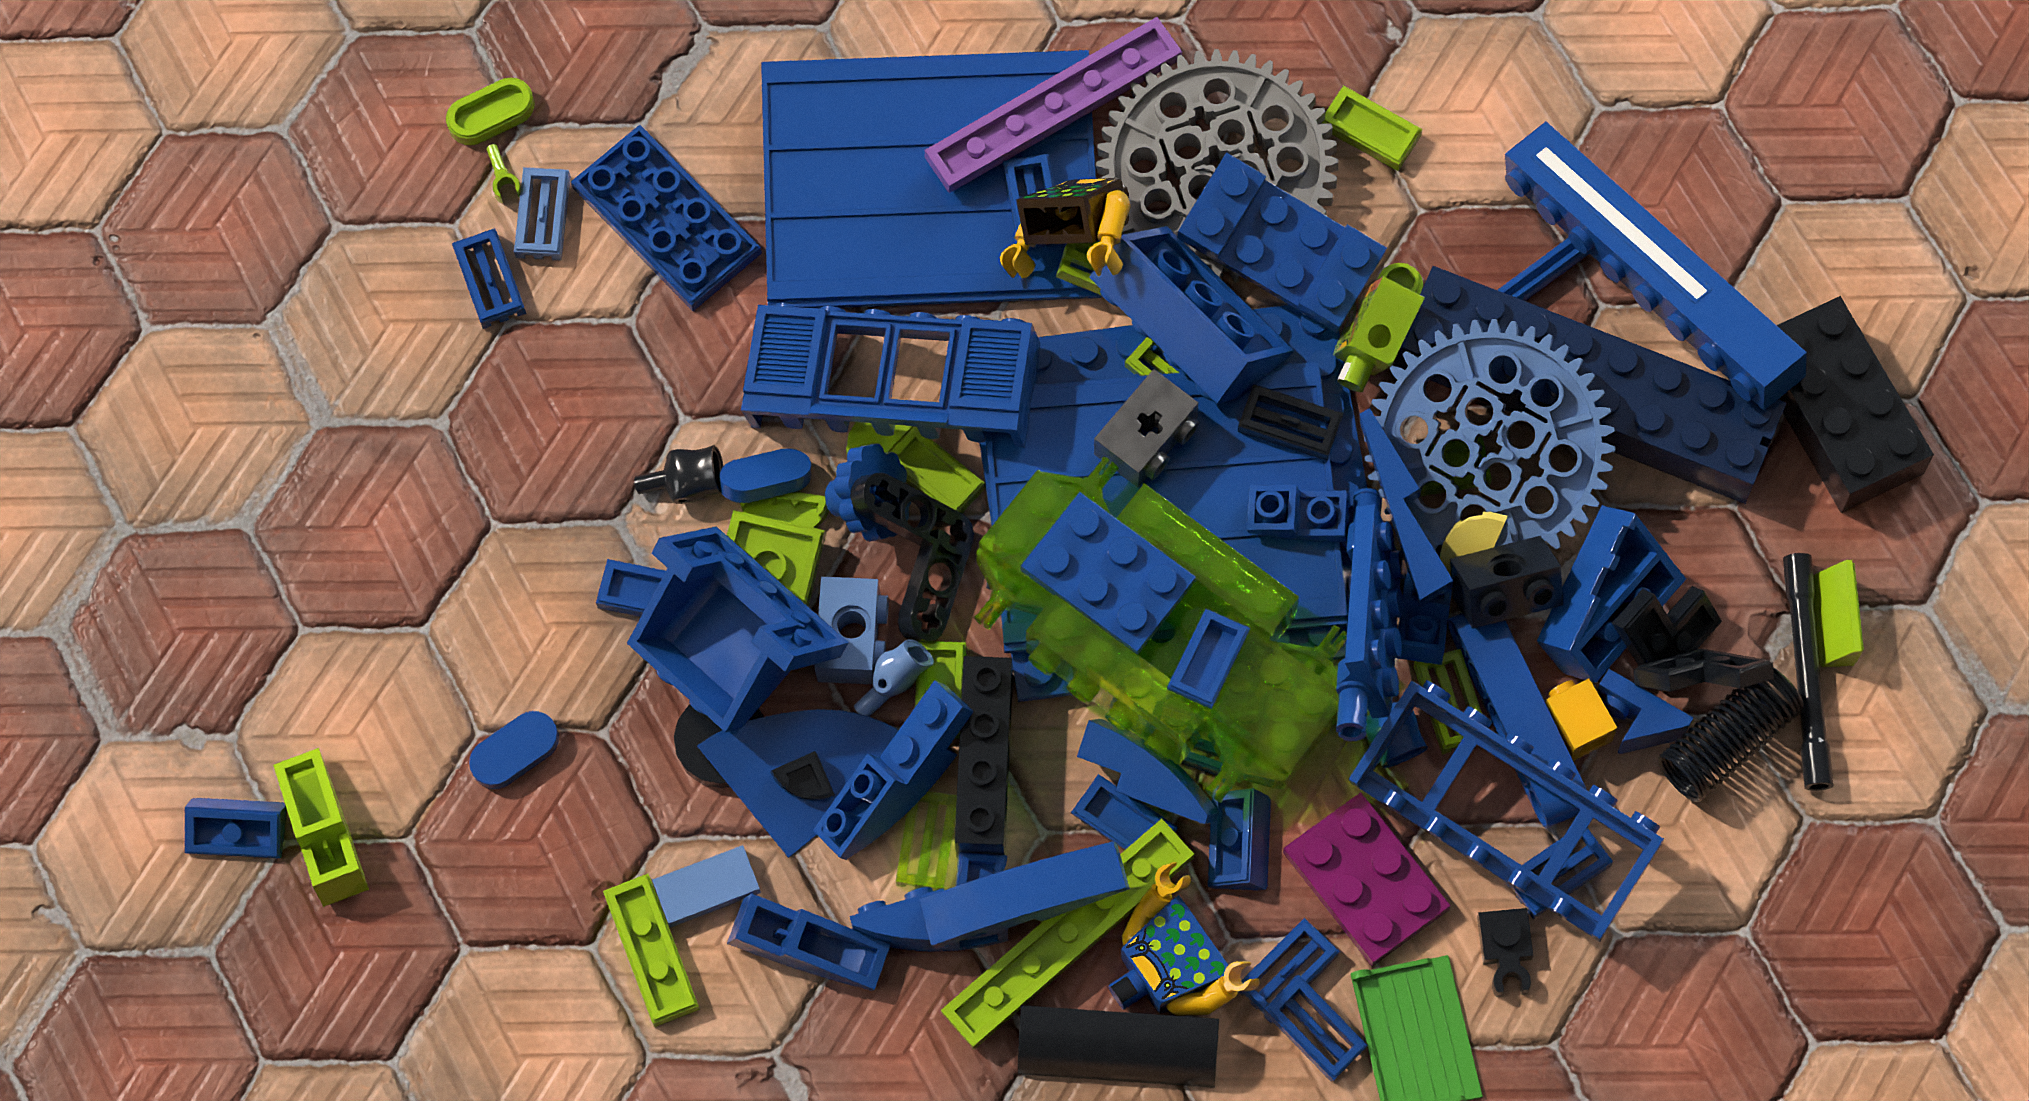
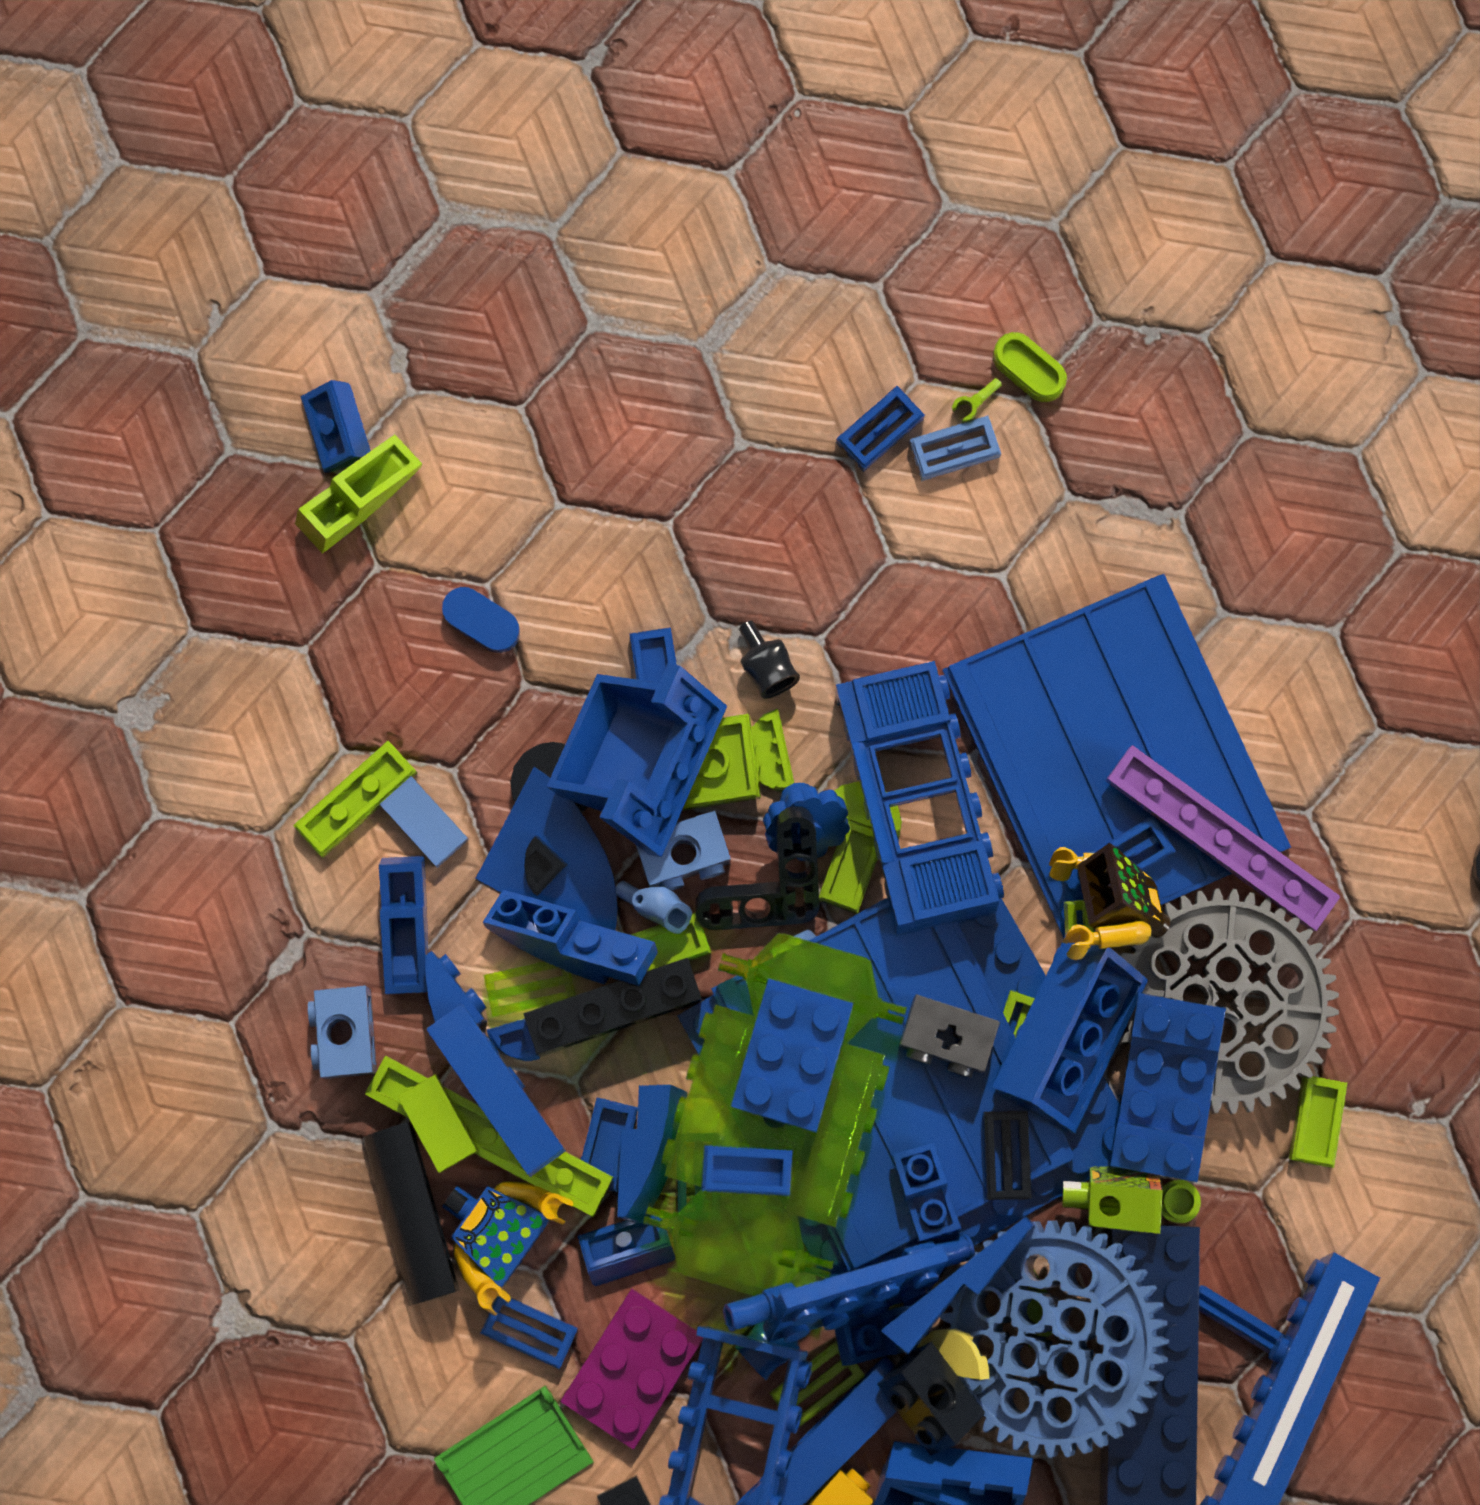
camera: 60 degrees right, 10 degrees up
blue tile [571,125,762,311] -> none
blue tile [720,449,811,503] -> none
blue tile [1262,975,1368,1081] -> none
none -> medium blue brick [308,986,377,1079]
none -> lime tile [397,1075,478,1173]

